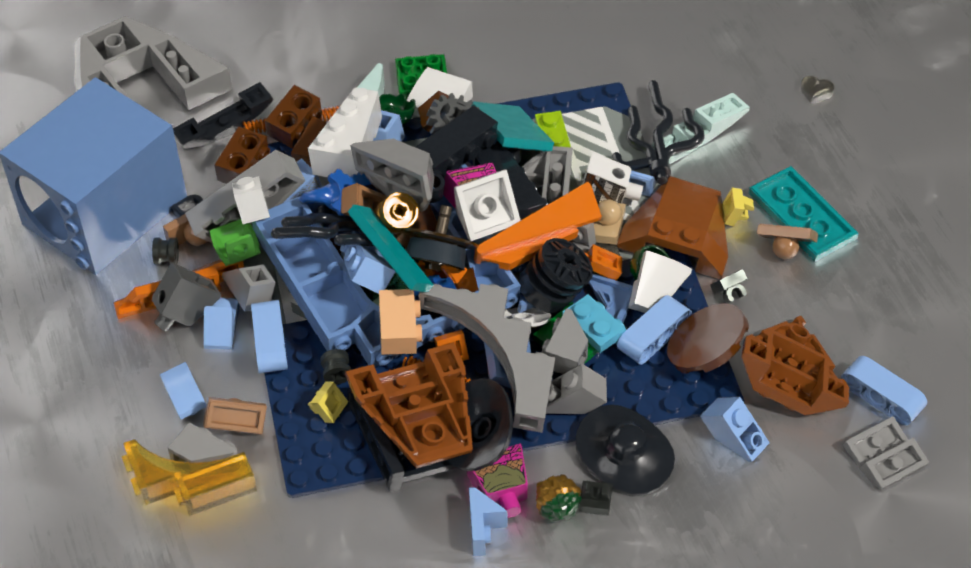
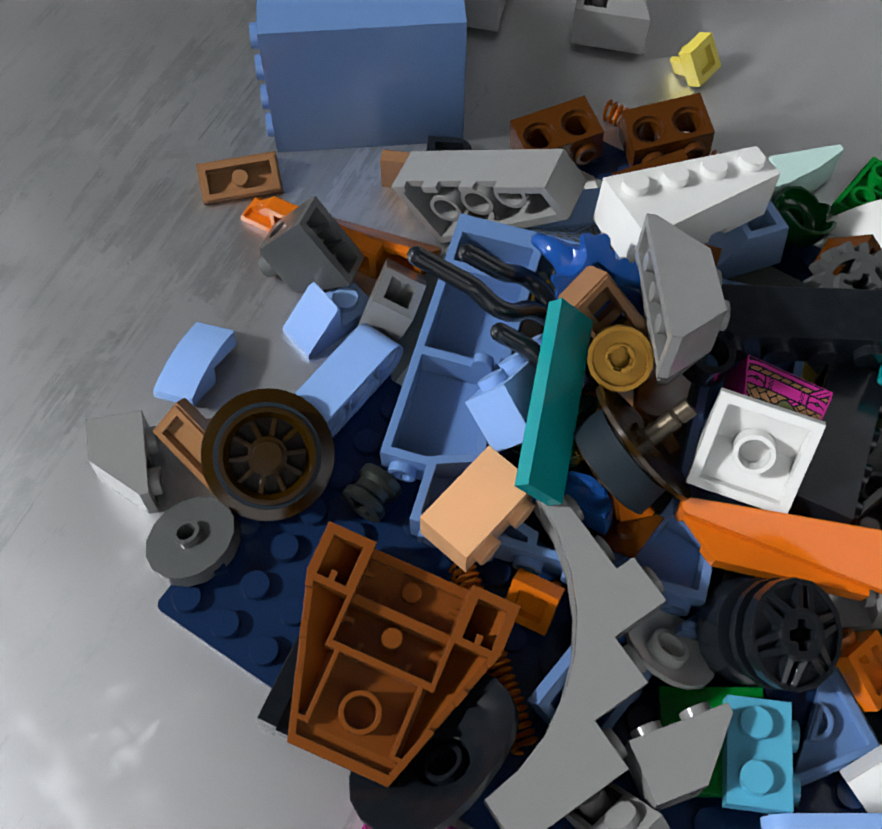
camera: 45 degrees right, 10 degrees up
clear yellow arch [121,439,257,516] -> none
pearl dark grey wheel [152,237,179,265] -> none
black slope [173,82,273,149] -> none
bright green piece [210,219,260,266] -> none
white brick [232,176,270,224] -> none
light yellow tile [308,381,348,423] -> none
none -> dark grey plate [146,496,241,587]
none -> medium nougat slope [196,151,283,205]
none -> dark brown piece [201,388,335,521]
none -> light yellow tile [670,32,721,87]

